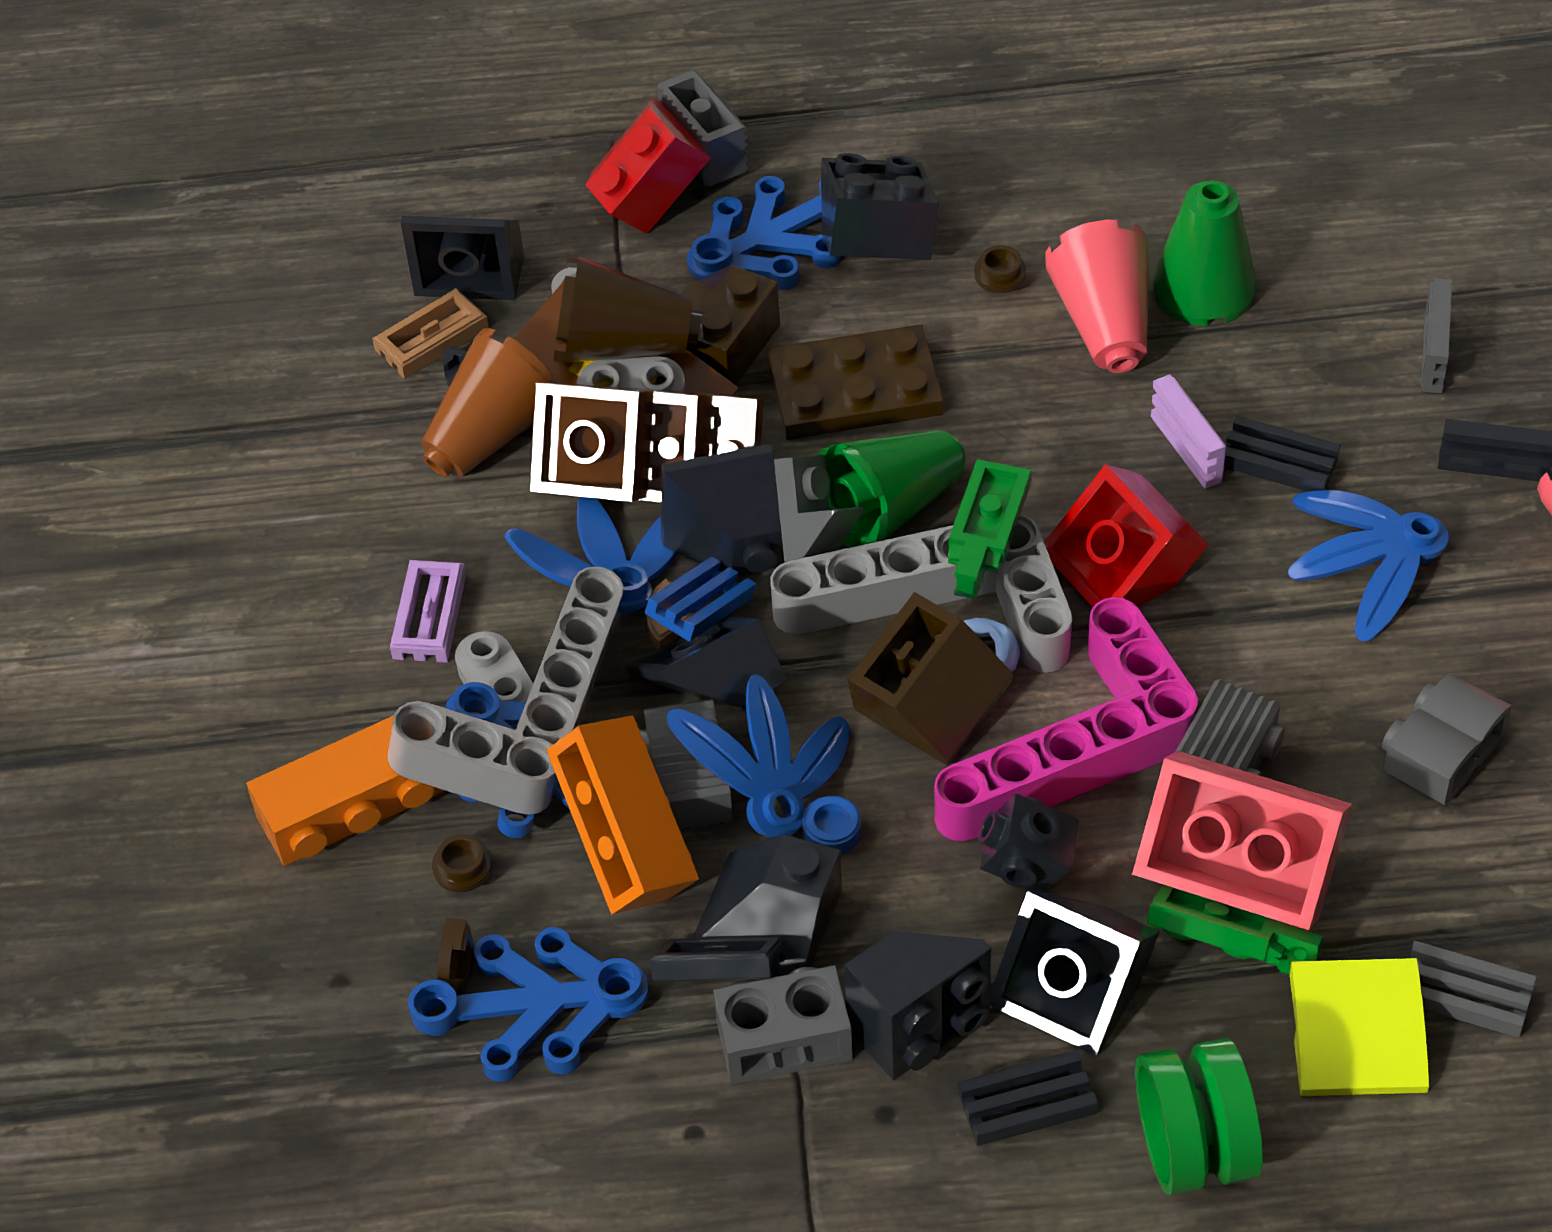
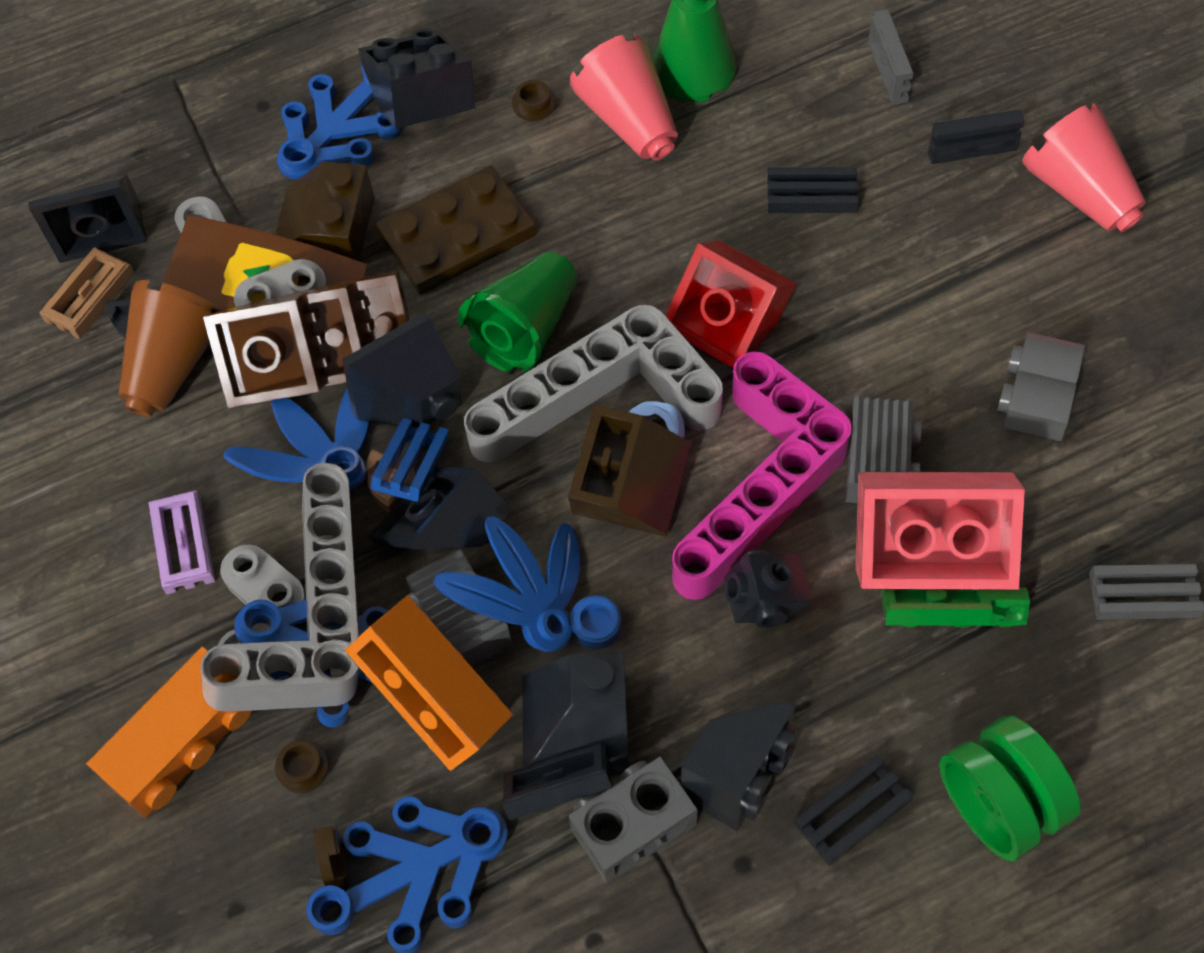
camera: 20 degrees left, 10 degrees up
dark brown cone [553,254,702,363] -> none
red slope [586,96,711,234] -> none
dark grey brick [657,70,749,186] -> none
dark grey slope [774,455,865,563] -> none
green hinge [948,459,1032,599] -> none
black slope [990,890,1160,1055] -> none
lavender tile [1151,374,1226,489] -> none
blue plant [1288,490,1449,641] -> none
neon yellow slope [1290,958,1429,1096] -> none

